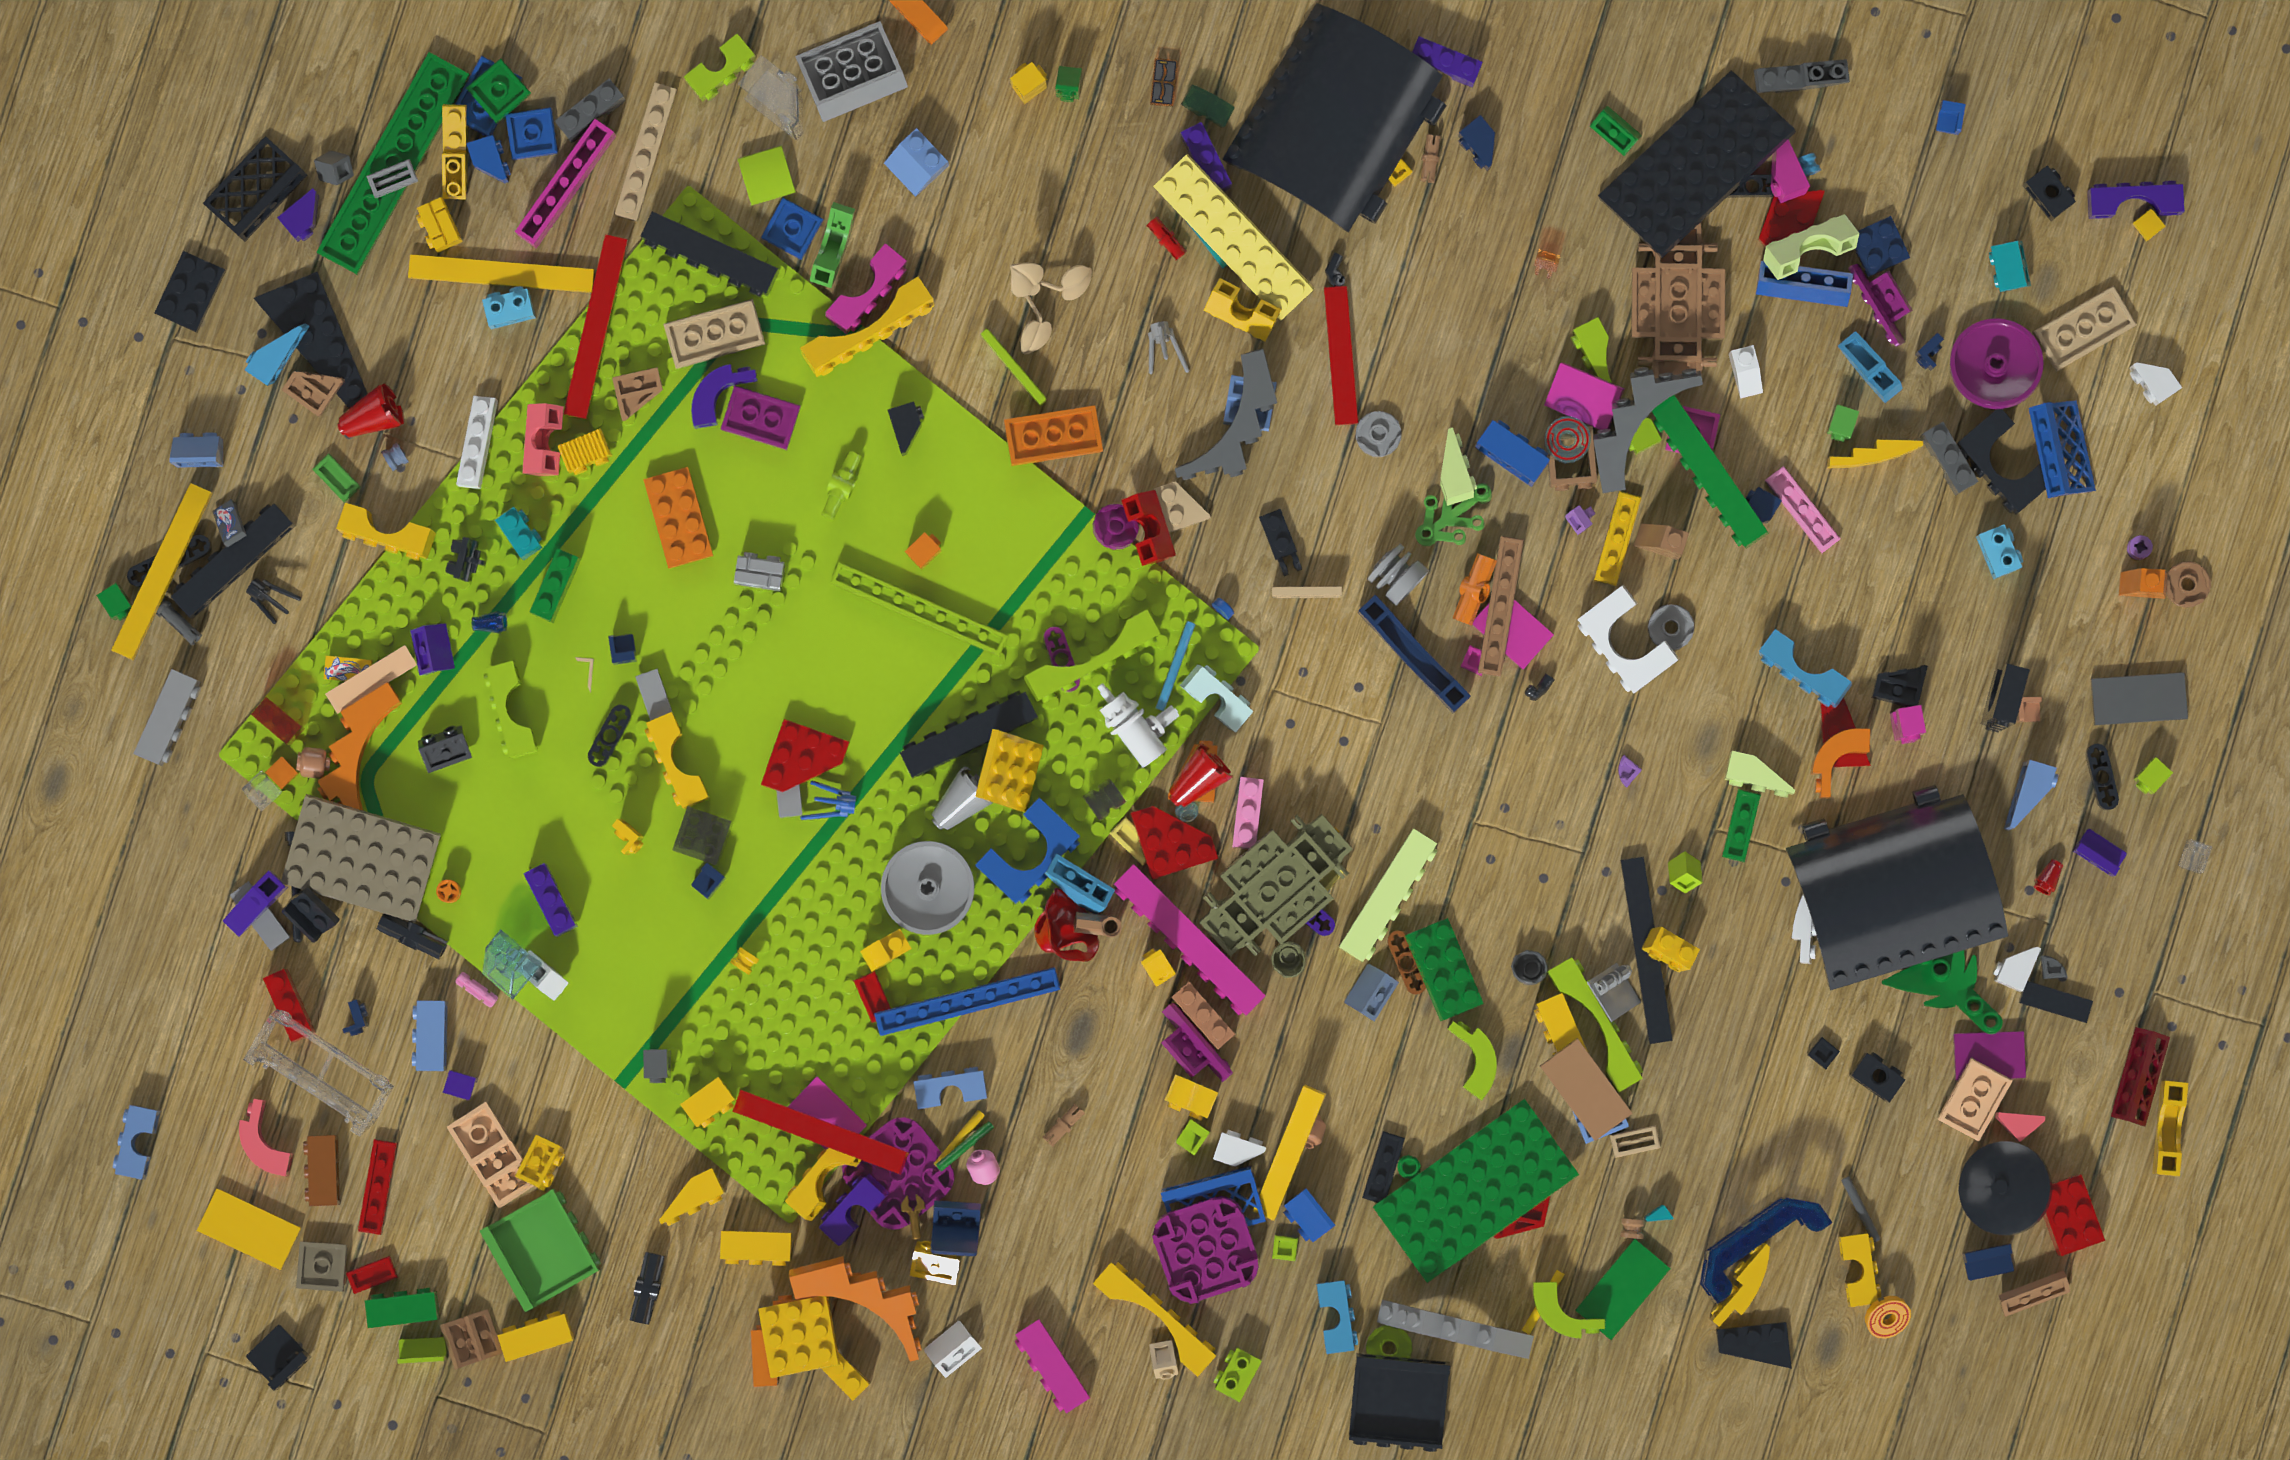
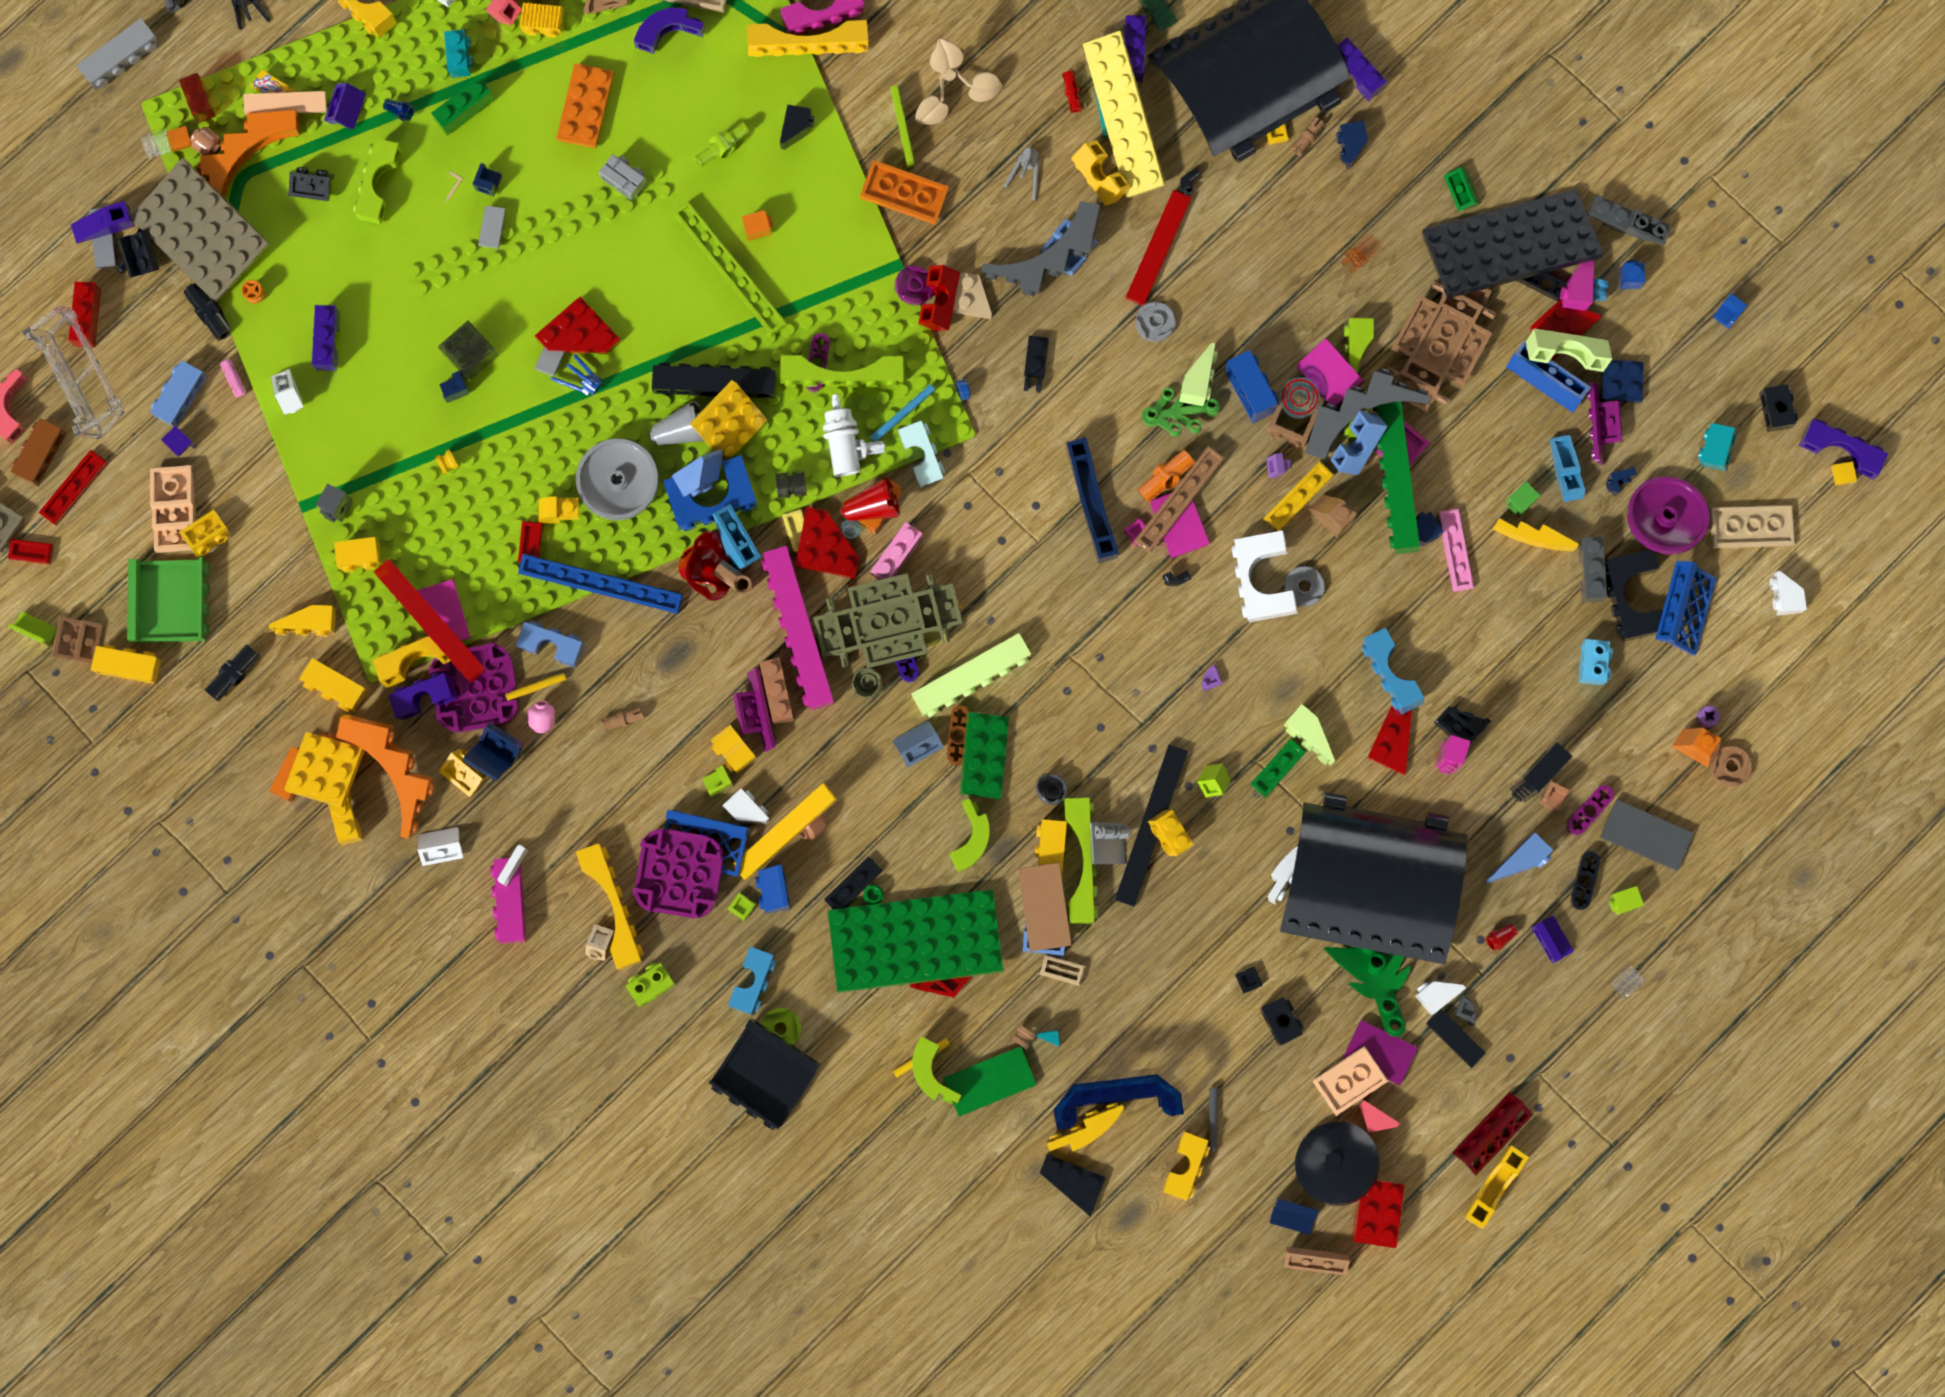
camera: 25 degrees right, 5 degrees down
dark blue bracket [342,999,369,1036] -> none
green brick [365,1288,440,1328] -> none
black hips [445,537,486,582] -> none
clear light blue slope [482,929,542,1000] -> none
black beam [588,705,632,767] -> none
yellow bracket [612,819,644,855] -> none
yellow arch [644,712,710,809] -> none
magenta tile [721,385,801,450] -> none
pearl gold bar [901,1194,925,1240] -> none
green bar [936,1121,994,1171] -> none
yellow slope [1141,948,1176,987] -> none
tan tile [1272,587,1342,598] -> none
light grey wheel [1367,544,1429,606] -> none
light grey arch [1377,1300,1534,1359] -> none
white slope [1729,345,1763,399] -> none
orange arch [1810,728,1870,798] -> none
light orange tile [1864,1296,1911,1338] -> none
none -> white tile [497,845,528,886]
none -> medium blue slope [672,449,723,497]
none -> medium blue arch [1331,411,1387,475]
none -> magenta beam [1566,785,1614,835]
none -> blue brick [1619,260,1645,289]

